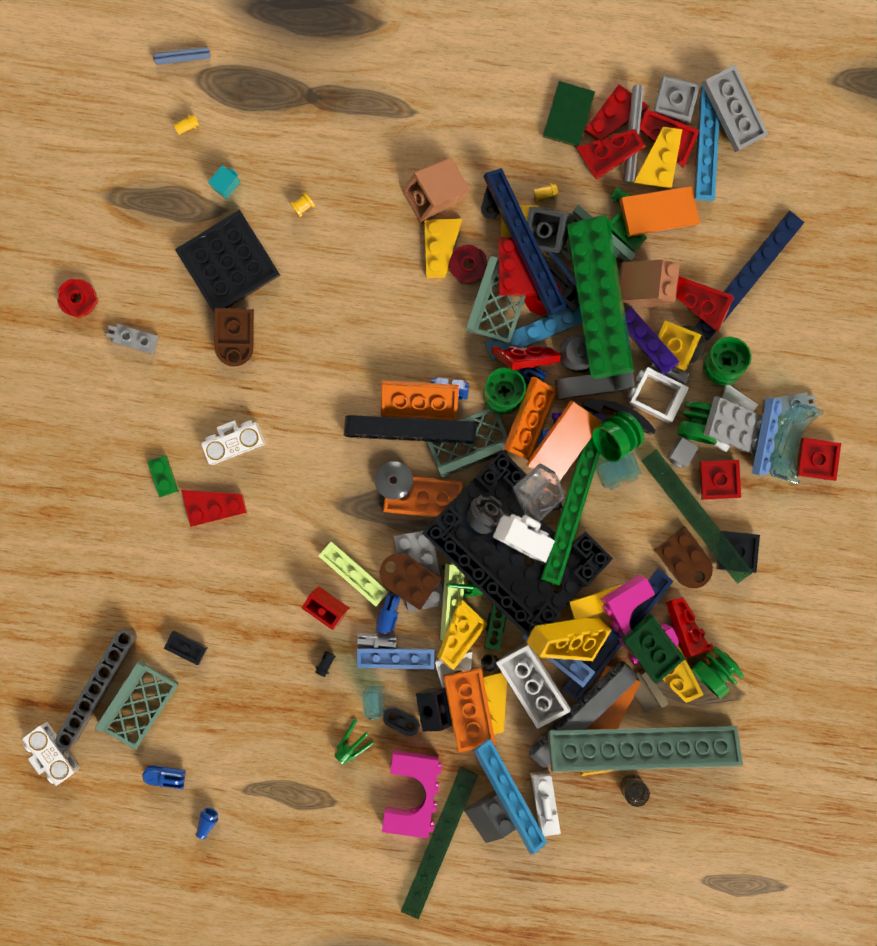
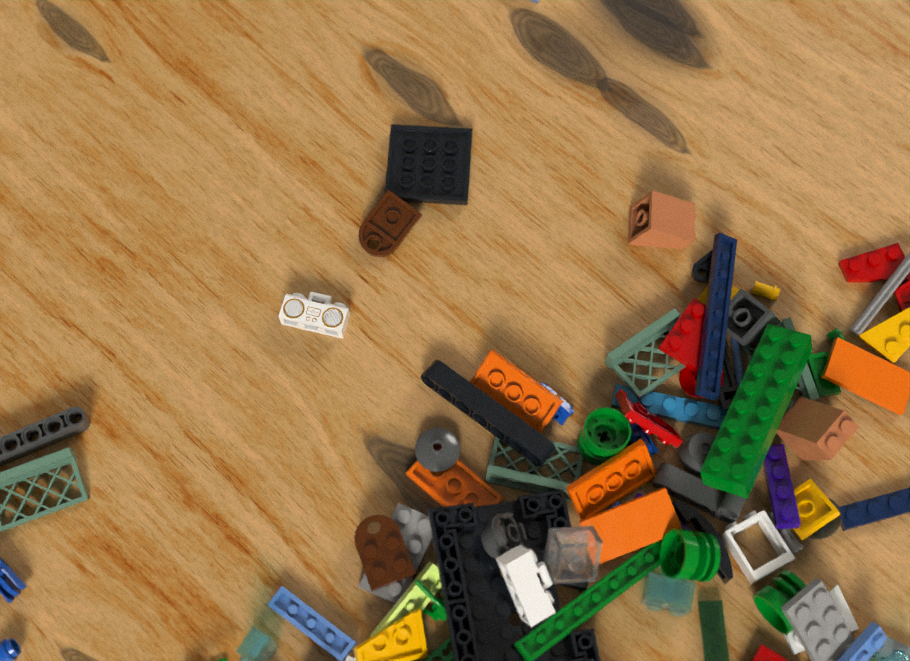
camera: 30 degrees right, 20 degrees down
red plate [57,279,98,318] -> none
light grey hinge [105,324,159,355] -> none
green plate [147,455,179,498] -> none
black plate [164,631,208,666] -> none
yellow pin [173,114,200,135] -> none
red wing [181,490,247,527] -> none
teal brick [208,165,241,200] -> none
yellow bush [290,192,315,217] -> none
red brick [301,586,349,630] -> none
black pin [315,651,336,677] -> none
yellowish green plate [319,541,389,606] -> none
light grey pin [357,632,397,648] -> none
blue arm [376,591,401,633] -> none
yellow wing [424,219,462,278] -> none
dark red plate [449,244,488,284] -> none
dark green tile [542,81,595,147] -> none
red wing [577,129,646,180] -> none
light grey brick [667,437,699,469] -> none
red wing [675,276,734,333] -> none
green wheel [703,337,752,386] -> none

